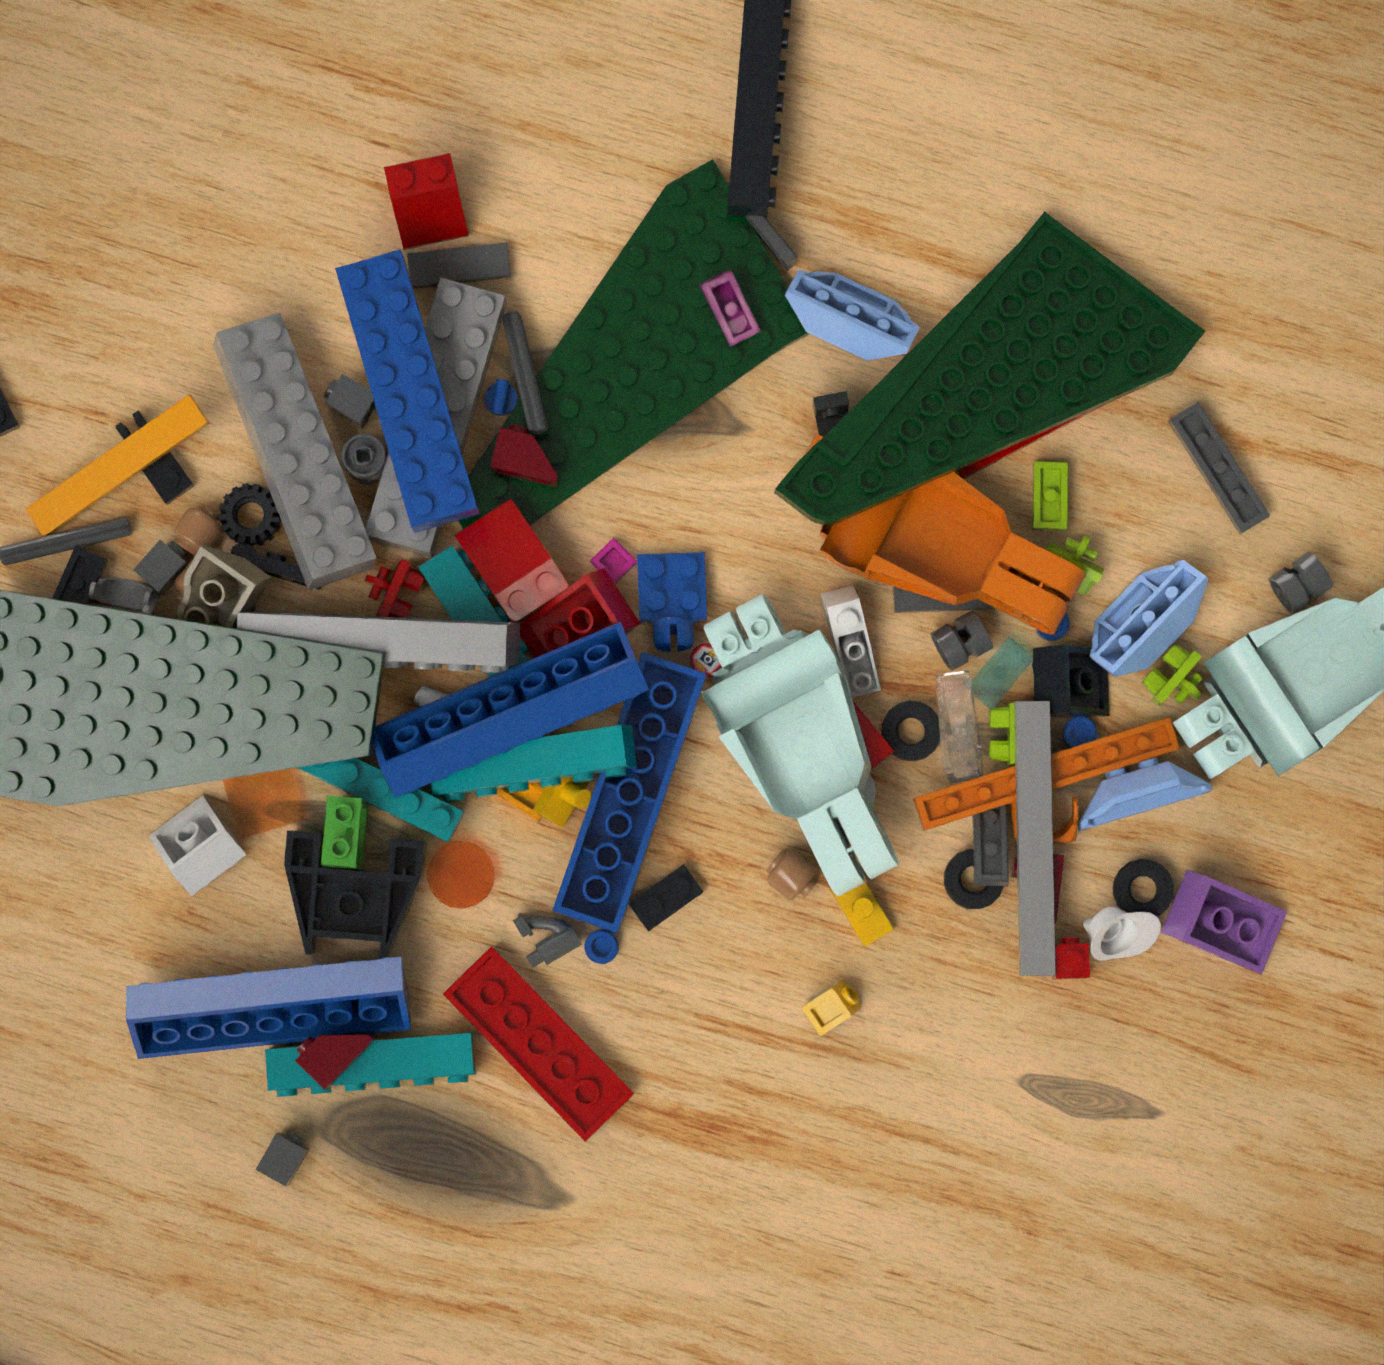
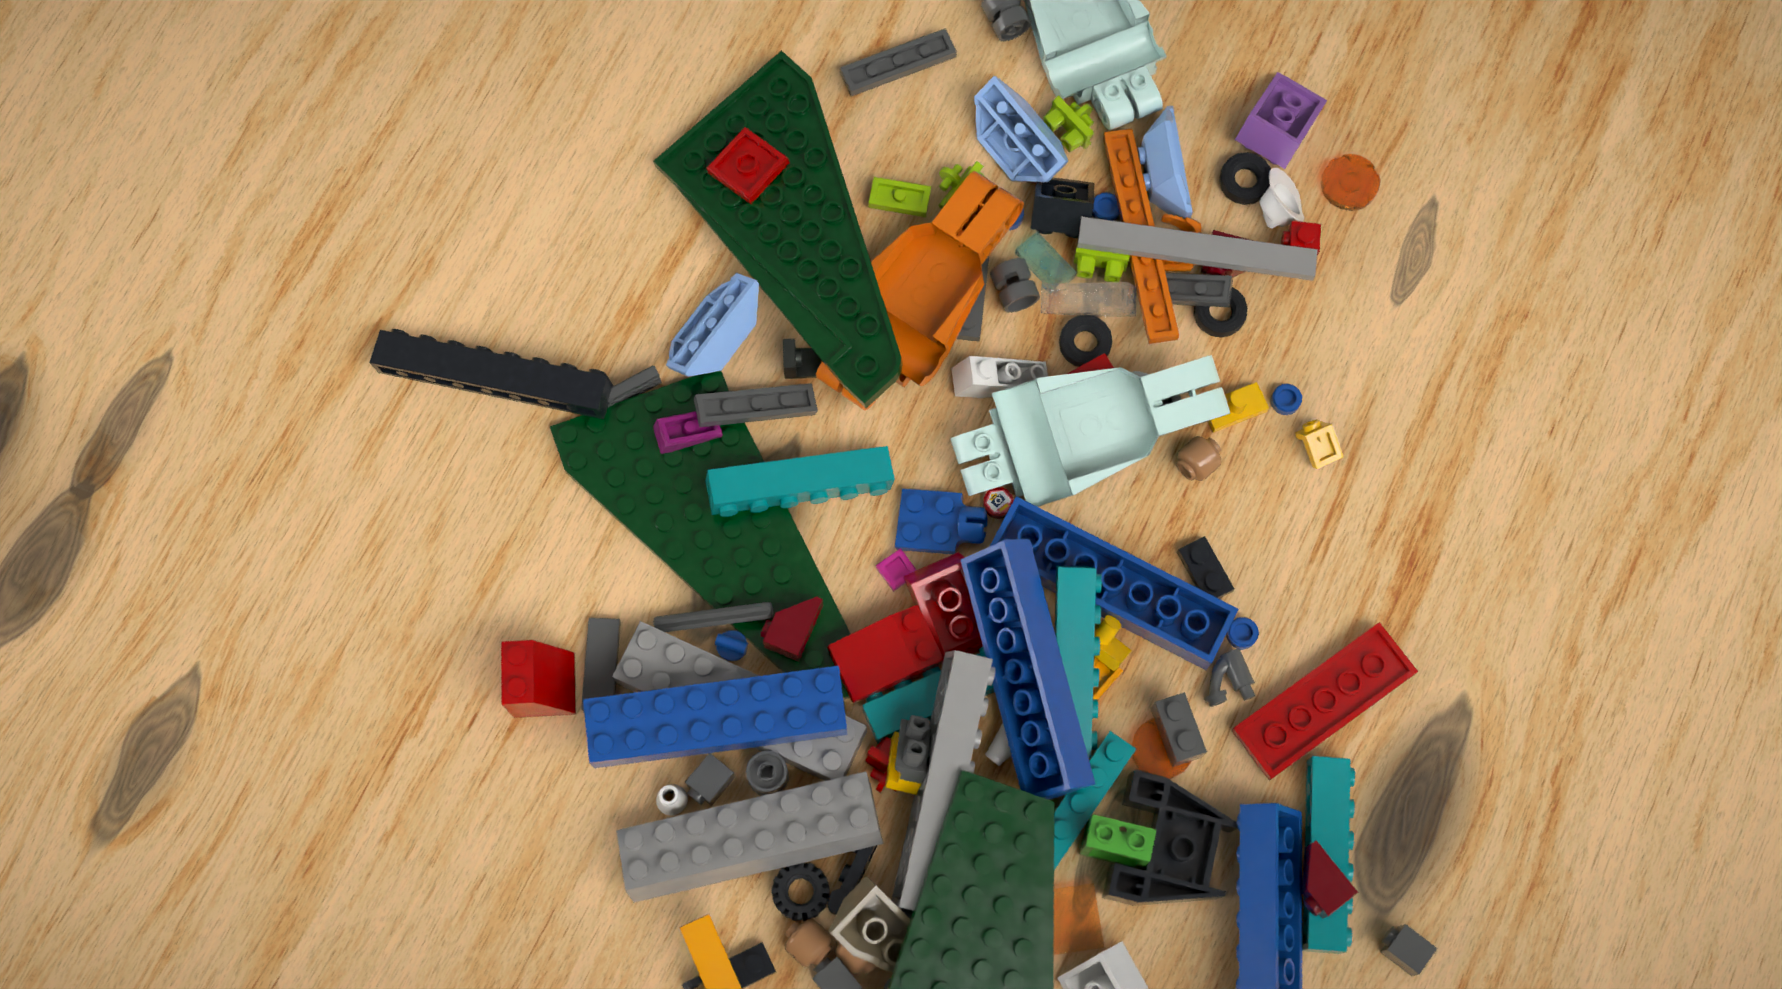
camera: 80 degrees left, 10 degrees down
none -> white cone [656,784,688,816]
none -> dark grey plate [694,383,818,427]
none -> red tile [706,127,790,204]
none -> teal brick [706,446,895,517]
none -> dark grey hips [885,715,932,795]
none -> dark grey brick [1150,692,1207,768]
none -> blue tile [1271,384,1302,415]
none -> clear orange tile [1321,154,1380,211]

